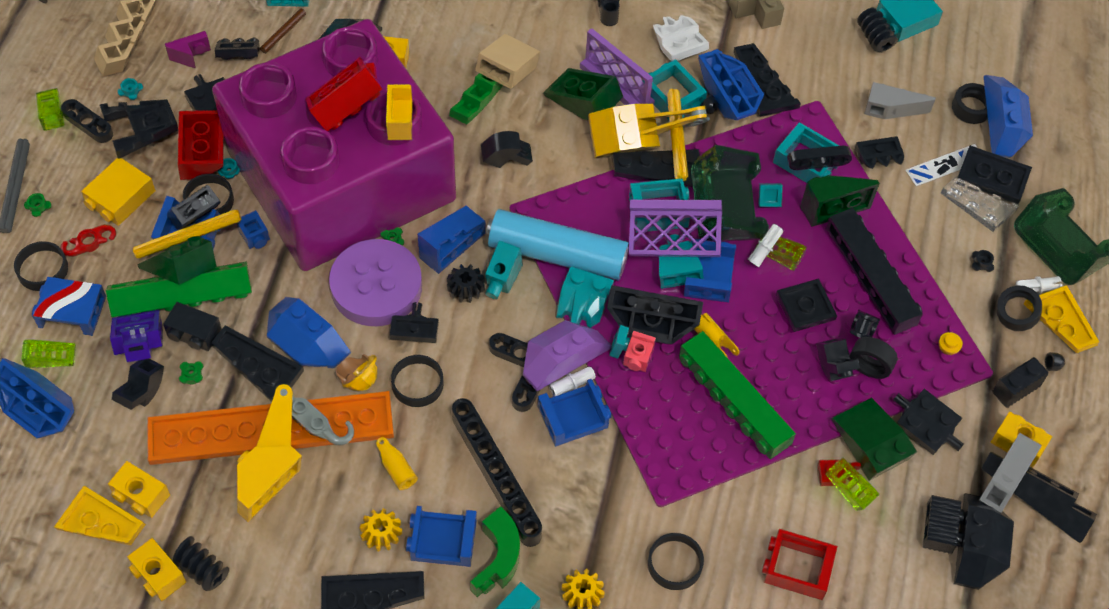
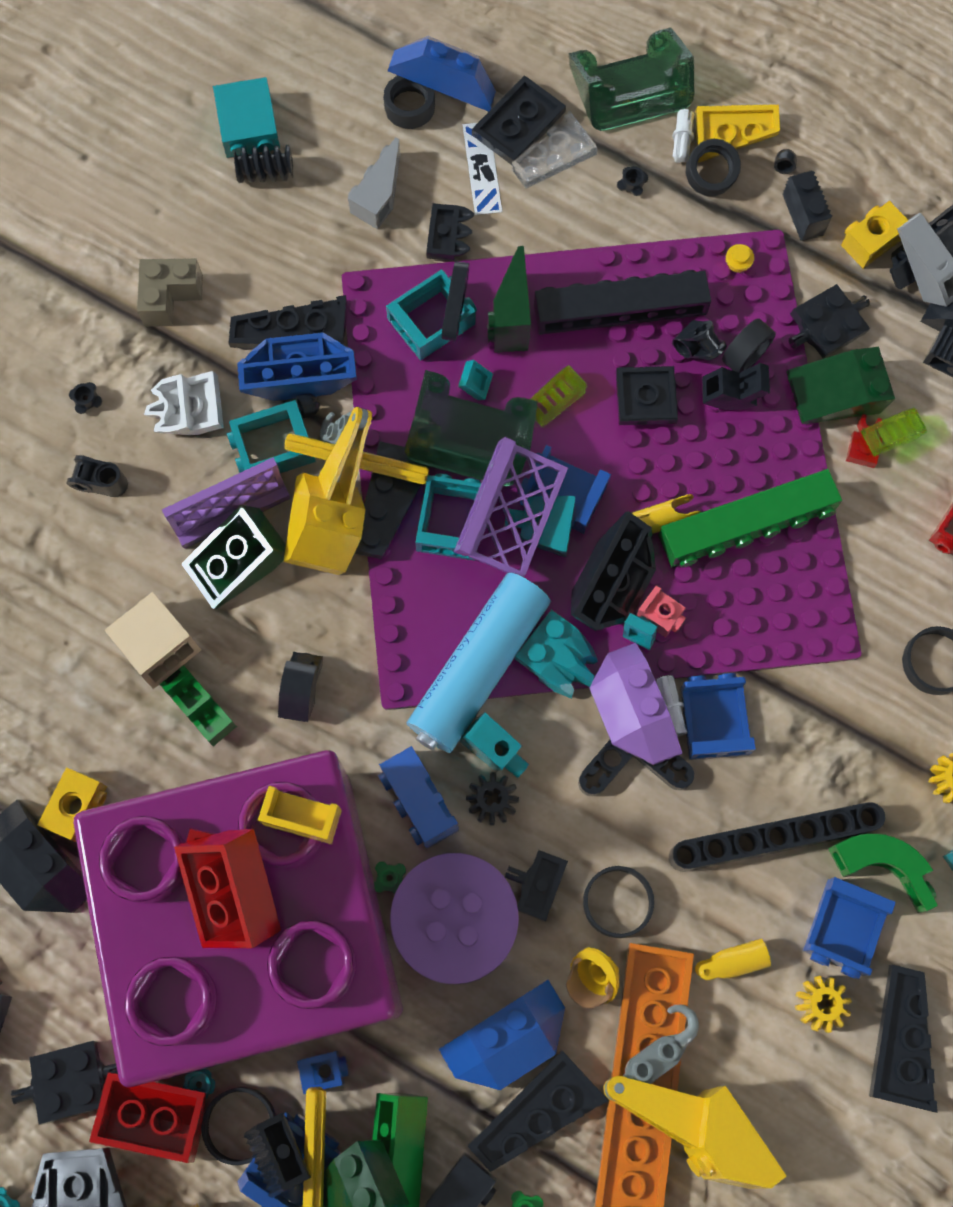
camera: 70 degrees left, 15 degrees up
white axle [748,224,783,267] -> none

